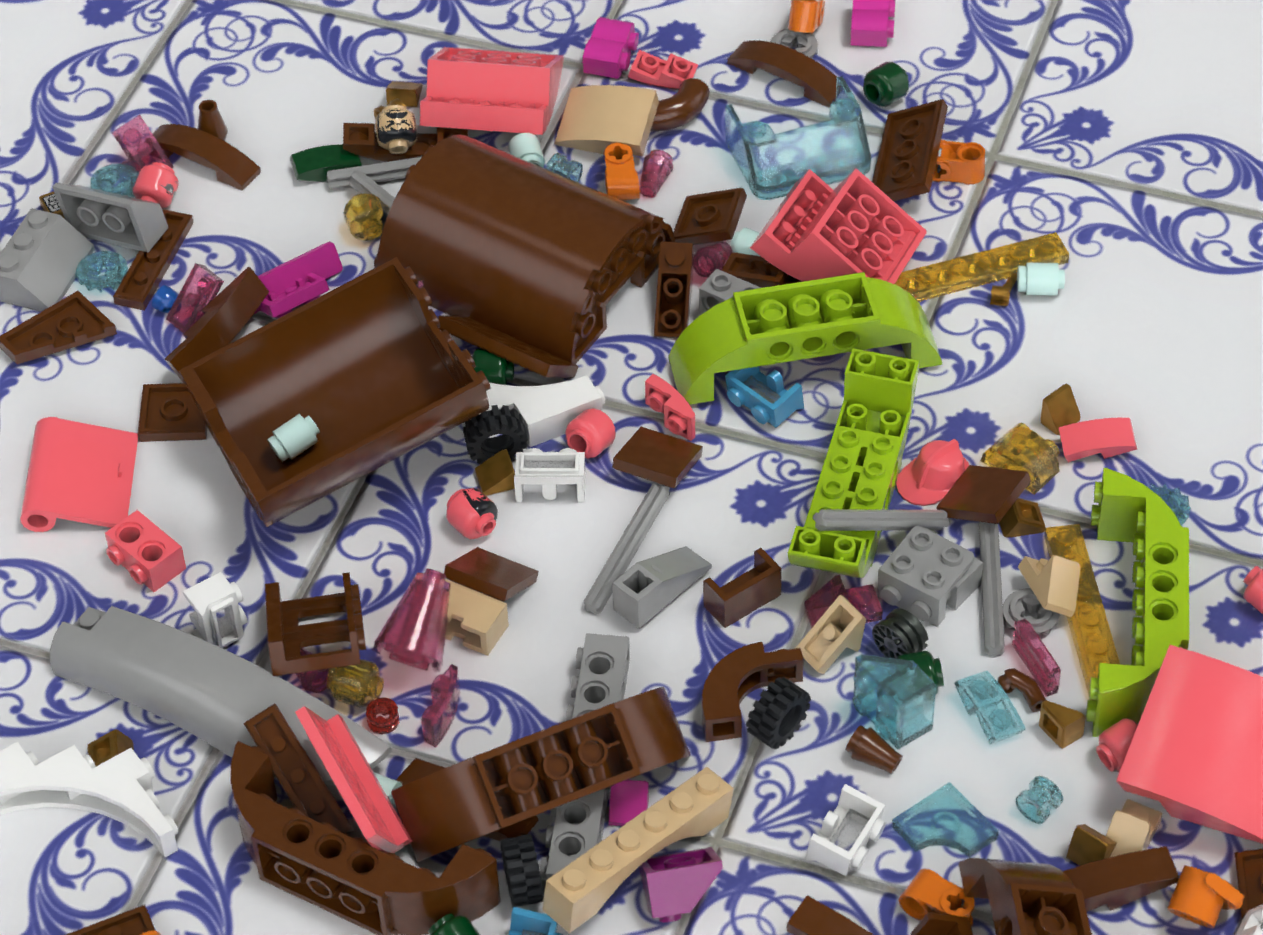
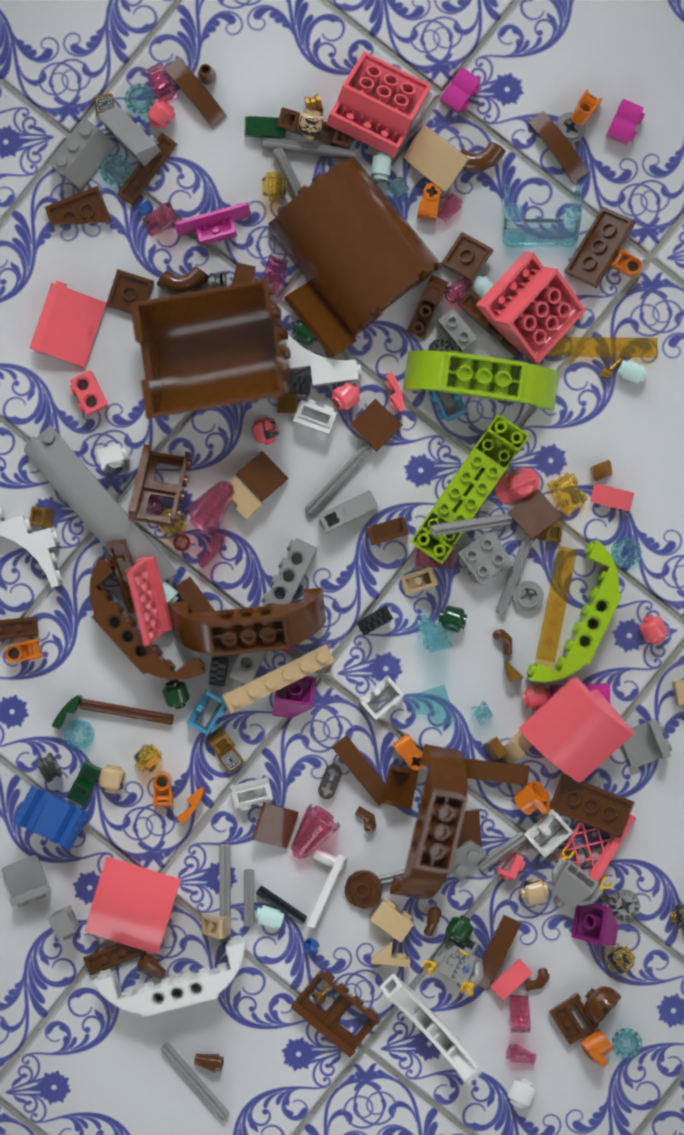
camera: 15 degrees right, 40 degrees up
reddish brown slope [165,267,269,383] -> none
light aqua brick [267,414,320,462] -> none
pearl gold slope [386,81,423,107] -> none
coral slope [628,50,698,89] -> none
reddish brown arch [702,642,803,742] -> none
reddish brown cone [845,725,903,775] -> none
dark green head [863,62,909,107] -> none
pearl dark grey wheel [872,608,929,664] -> none
clear light blue slope [954,671,1026,744] -> none
clear pink tile [1012,619,1061,697] -> none
tan slope [1018,555,1080,617] -> none

